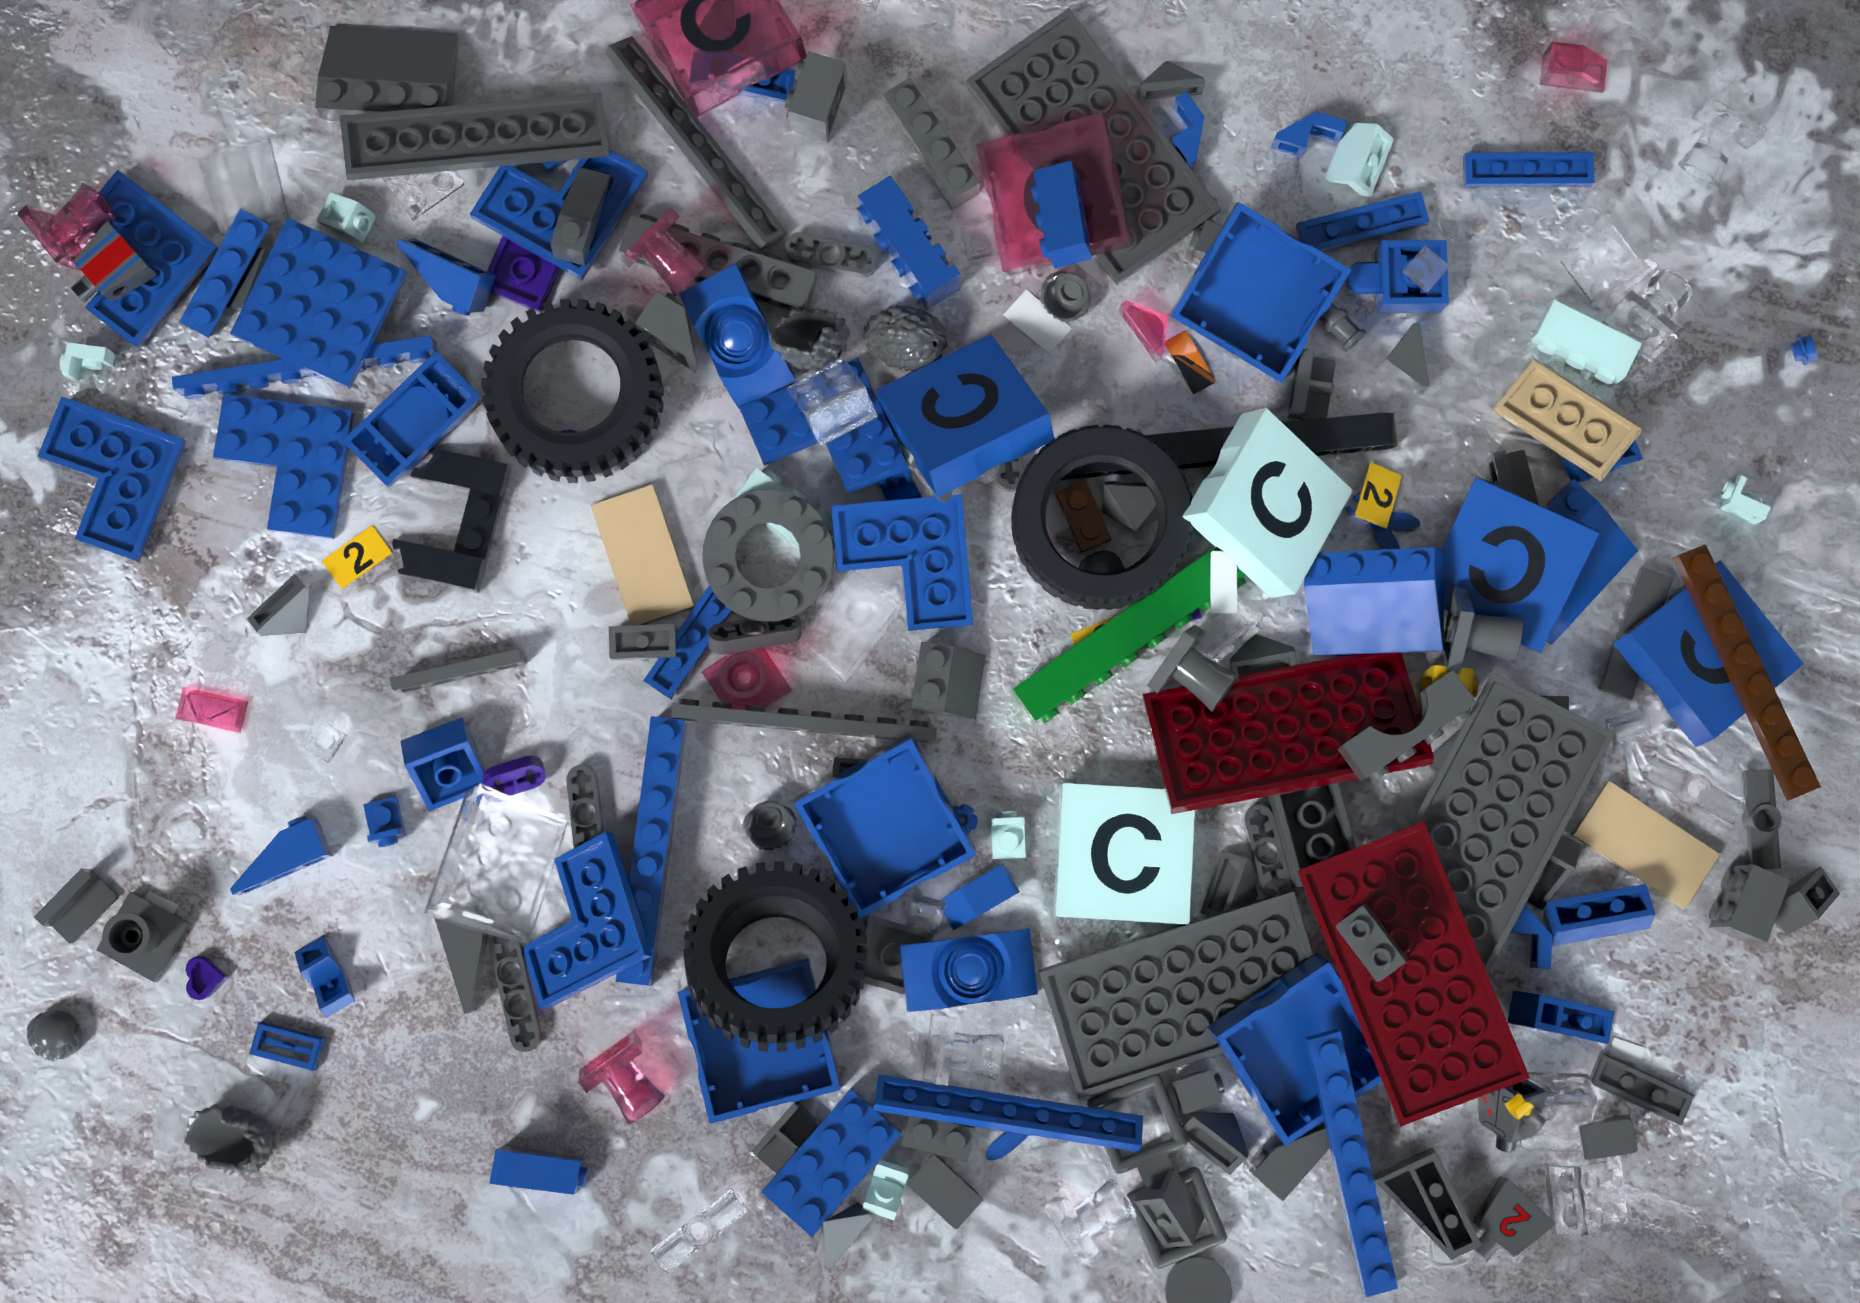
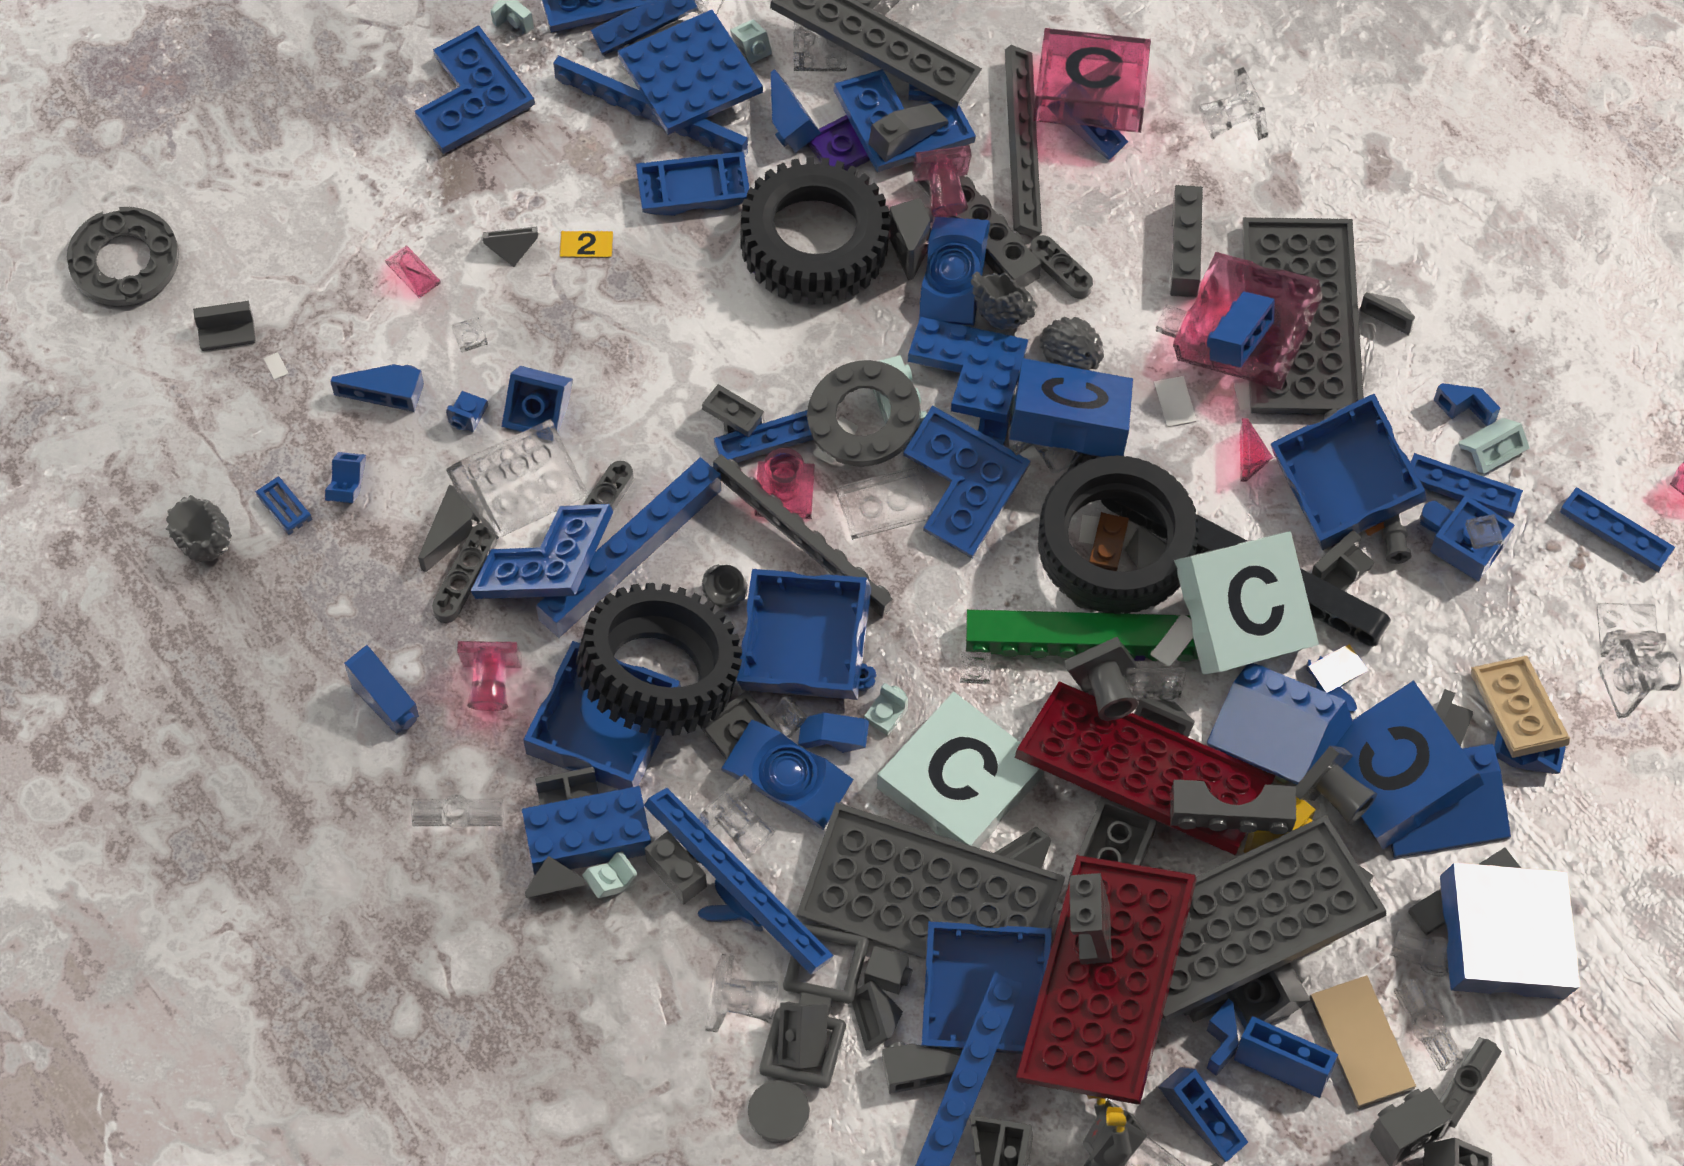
camera: 40 degrees right, 20 degrees down
dark grey hair [27,1010,83,1061] -> none
dark grey plant [96,891,191,982] -> none
dark purple tile [185,956,229,1000] -> none
blue plate [213,394,355,540] -> none
dark grey tile [390,649,526,694] -> none
black wedge [392,449,511,594] -> none
dark purple beam [482,755,546,799] -> none
tan tile [591,484,694,625] -> none
dark grey beam [708,616,801,654] -> none
dark grey brick [785,51,847,143] -> none
clear bracket [787,359,878,446] -> none
blue wedge [856,176,961,310] -> none
dark grey panel [908,1153,983,1229] -> none
dark grey slope [911,642,985,720] -> none
dark grey hair [1041,271,1091,322] -> none
sticker [1164,331,1215,394] -> none
blue slope [1171,91,1204,170] -> none
dark grey beam [1243,805,1292,897] -> none
dark grey slope [1381,322,1430,393] -> none
light aqua brick [1530,299,1642,384] -> none
reddish brown plate [1672,544,1821,801] -> none
light aqua bracket [1719,474,1771,525] -> none

